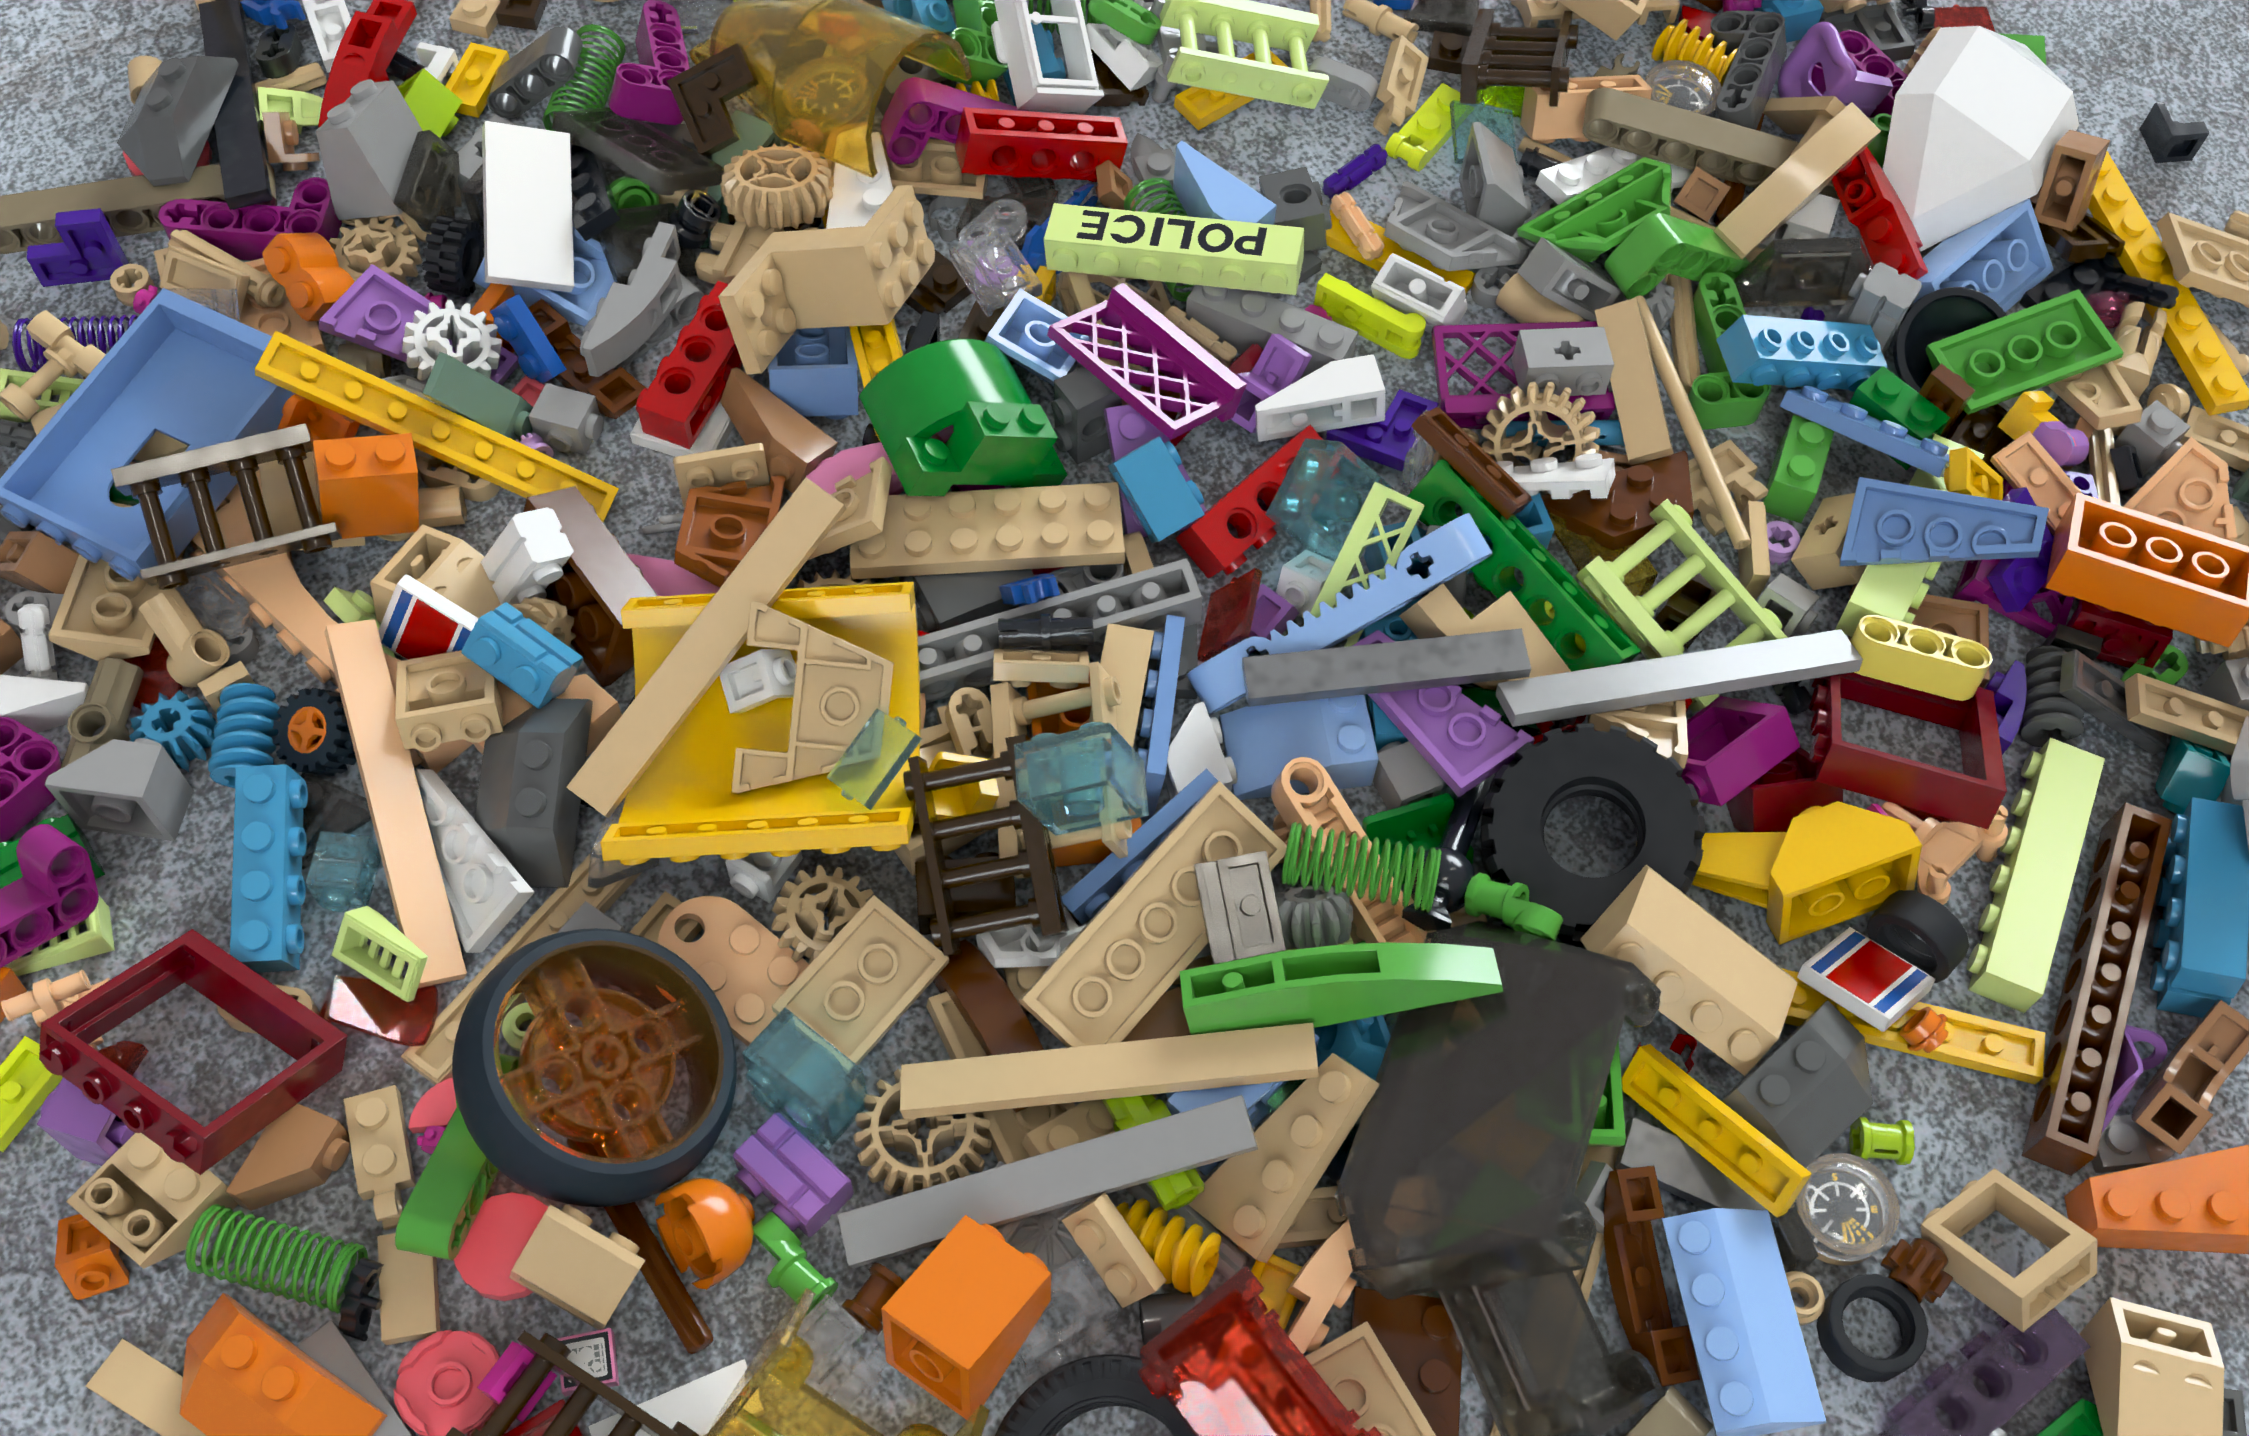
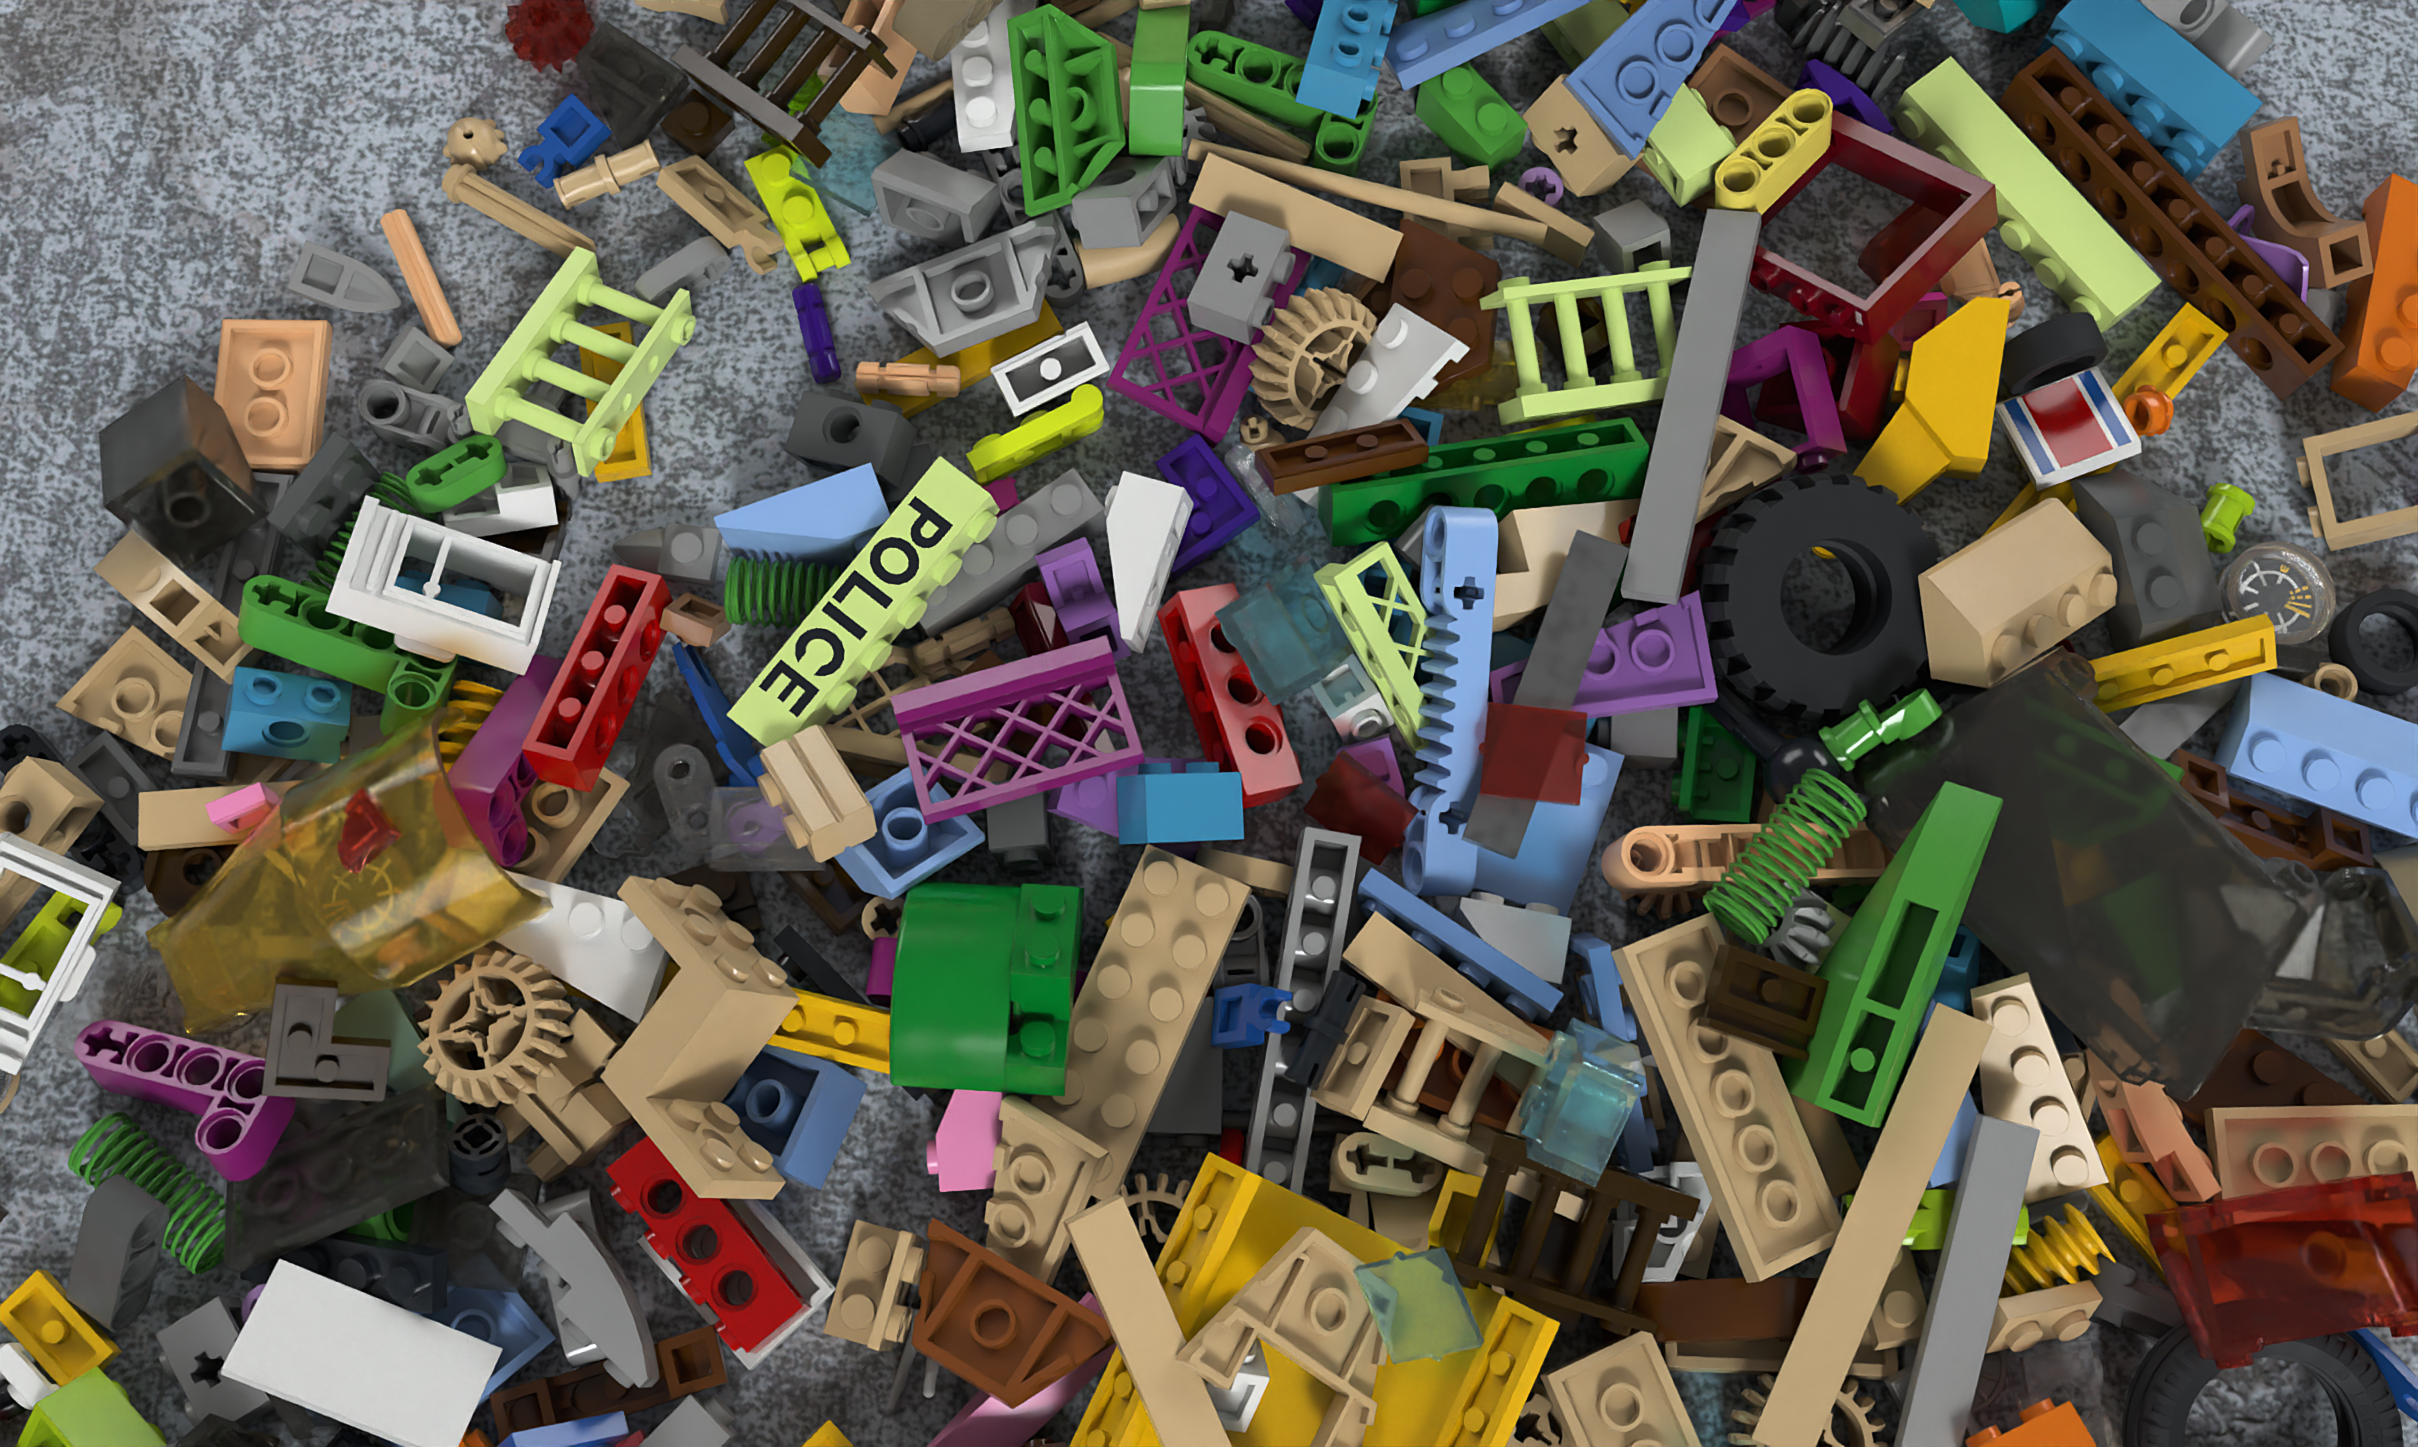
camera: 60 degrees left, 15 degrees up
medium nougat slope [720,367,838,493] -> none
reddish brown gear [1881,1238,1953,1304] -> none
none -> clear red tile [338,788,402,874]
none -> tan brick [757,724,877,863]
none -> clear red piece [1478,702,1589,806]

